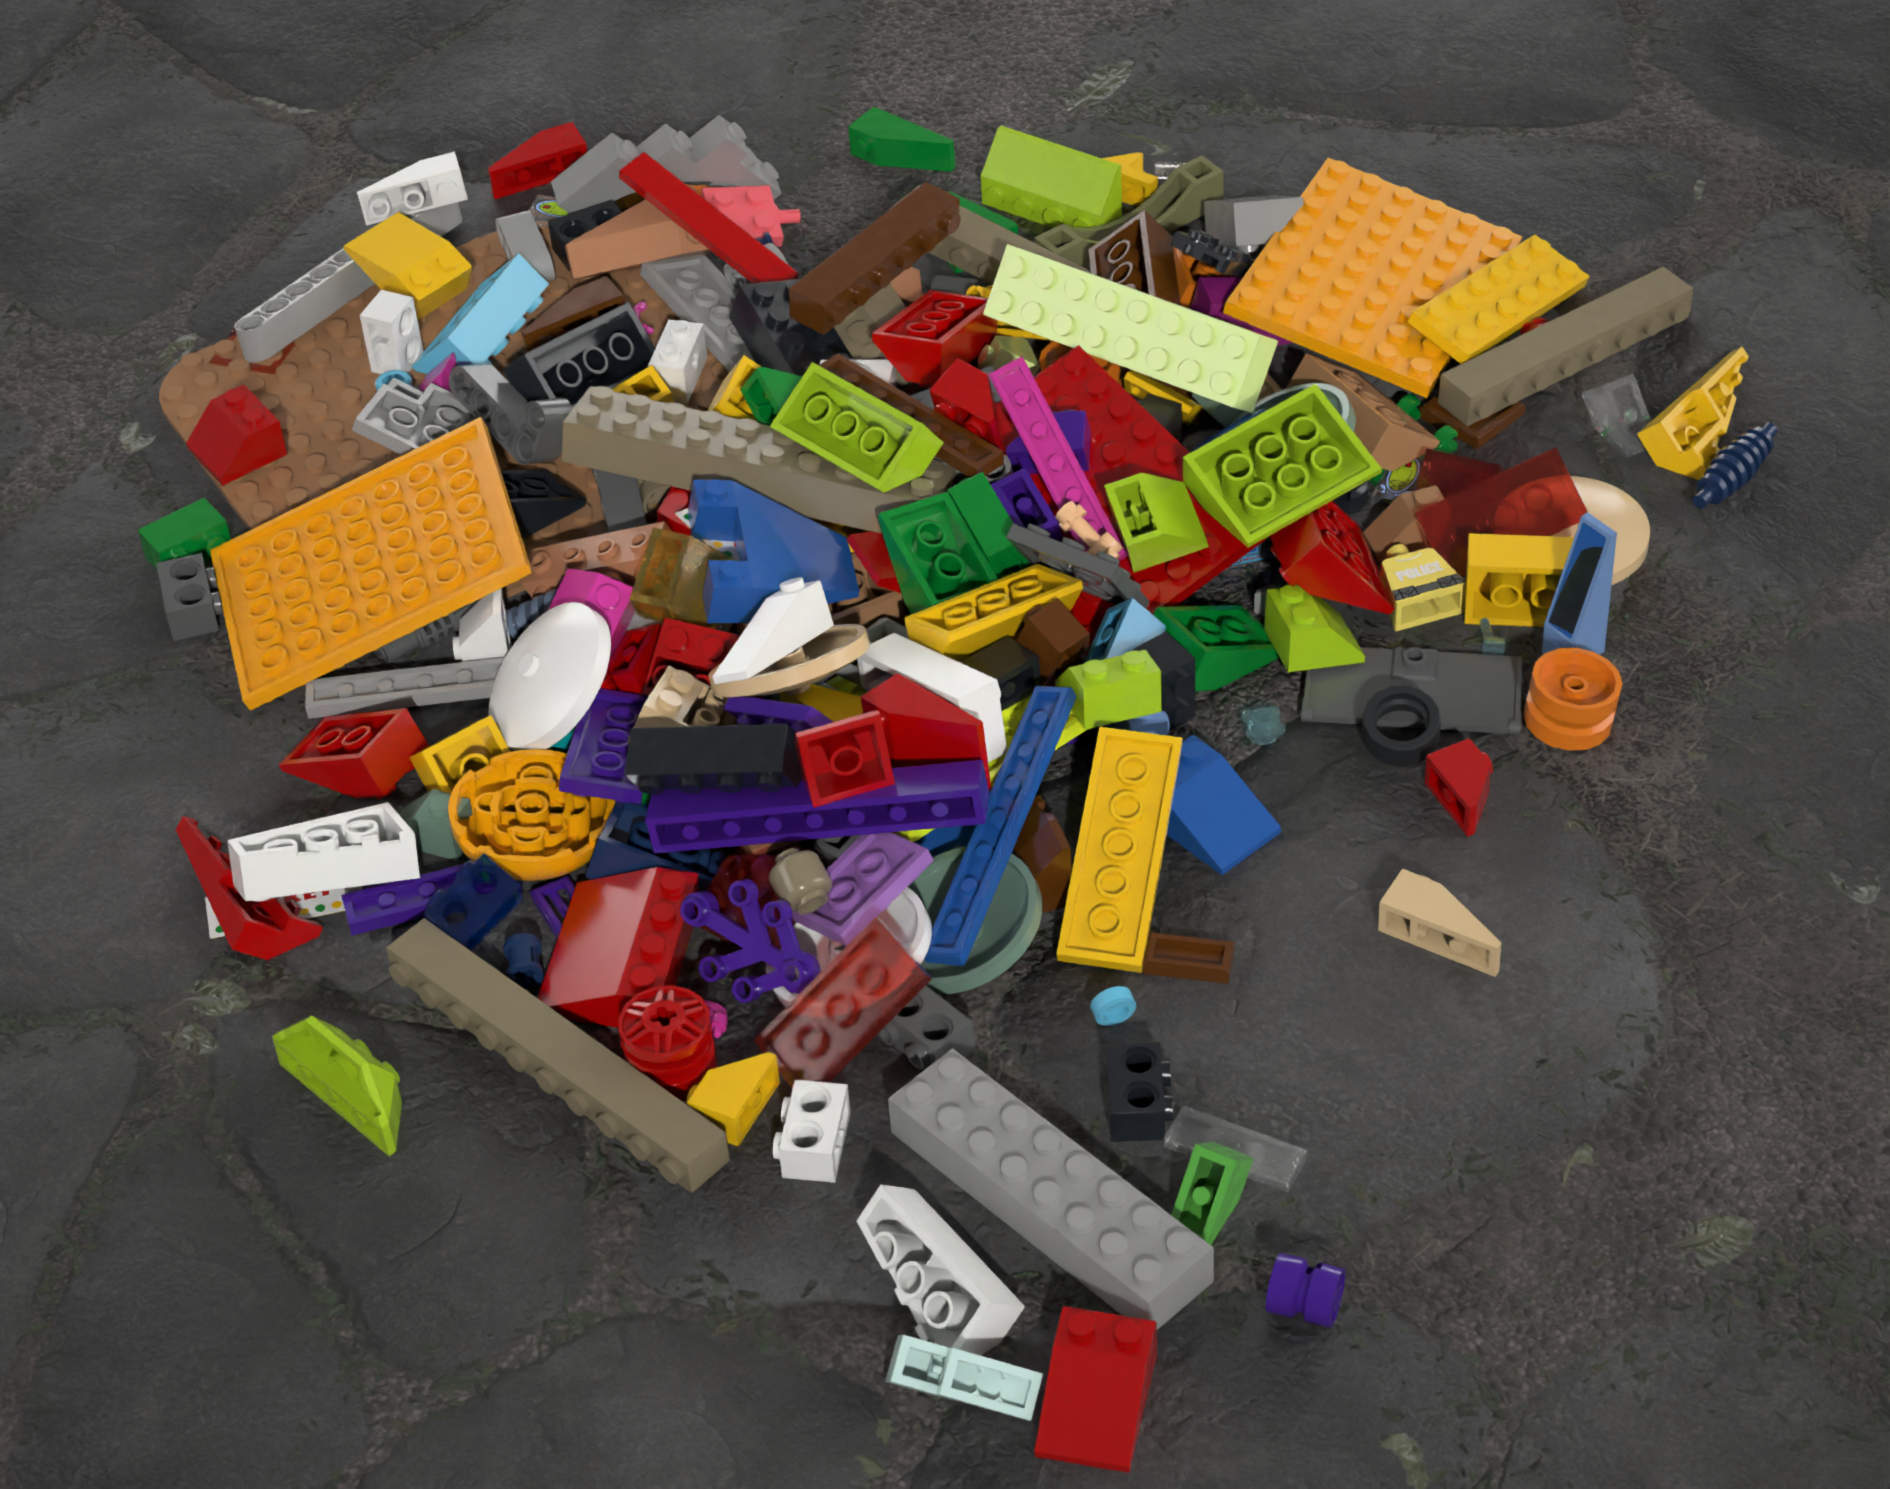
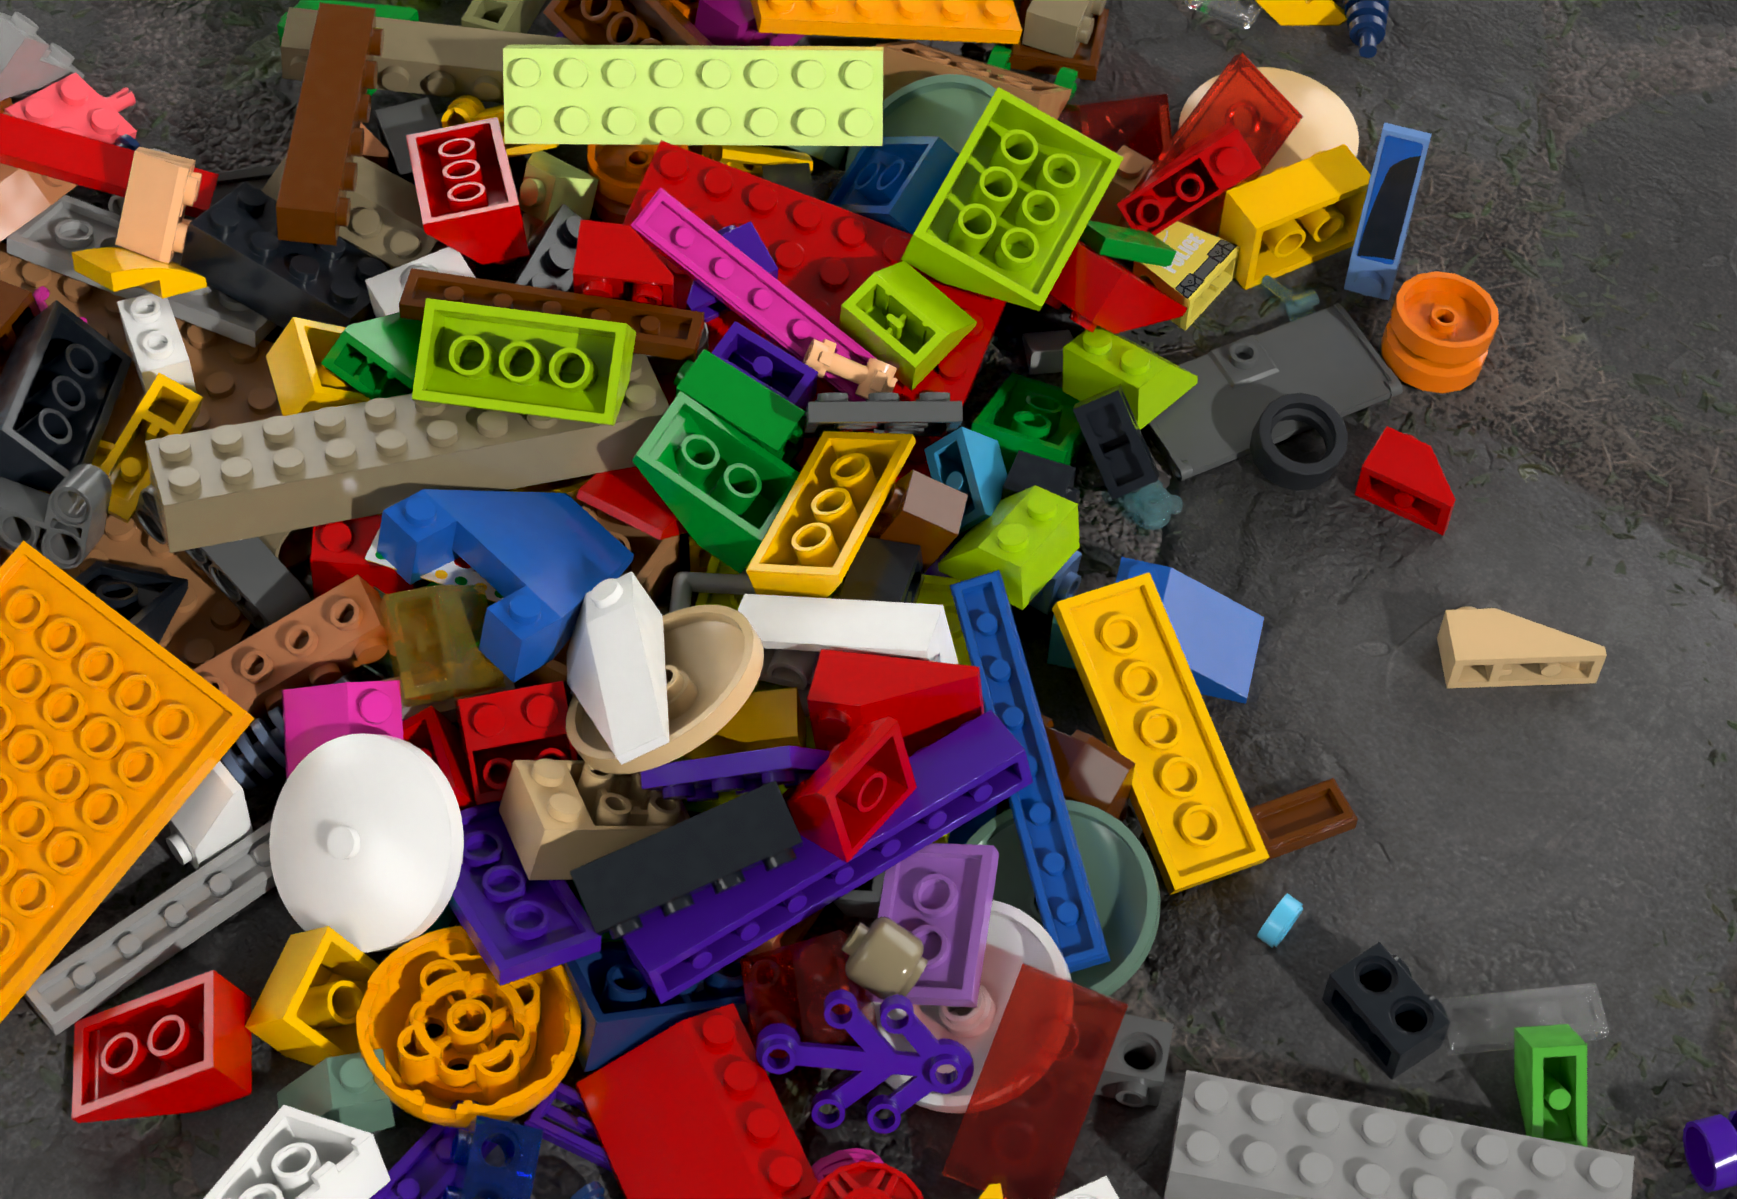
camera: 40 degrees left, 10 degrees up
none -> yellow slope [71,247,207,299]
none -> light nougat slope [115,147,202,264]
none -> black brick [1073,384,1159,500]
none -> green tile [1079,220,1177,267]
none -> red slope [1116,122,1261,236]

